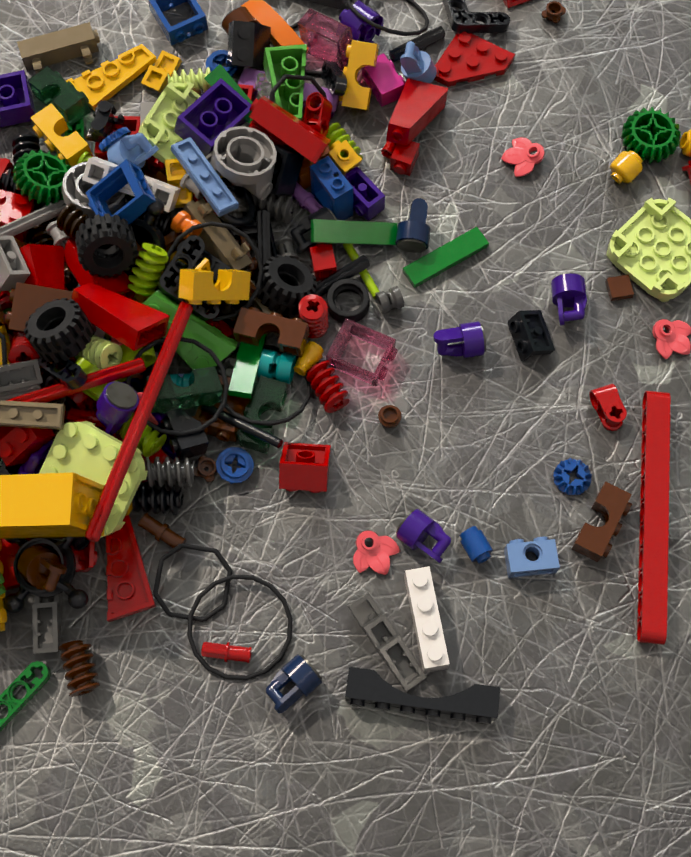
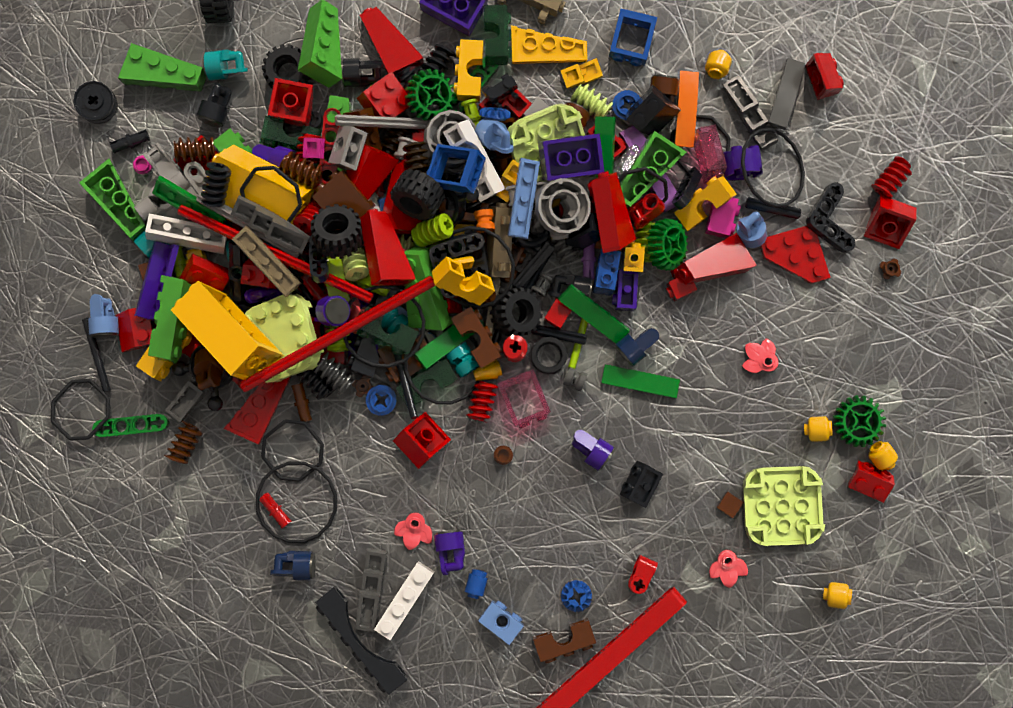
camera: 40 degrees right, 15 degrees up
dark purple piece [551,273,587,326] -> none
none -> green gear [646,219,688,271]

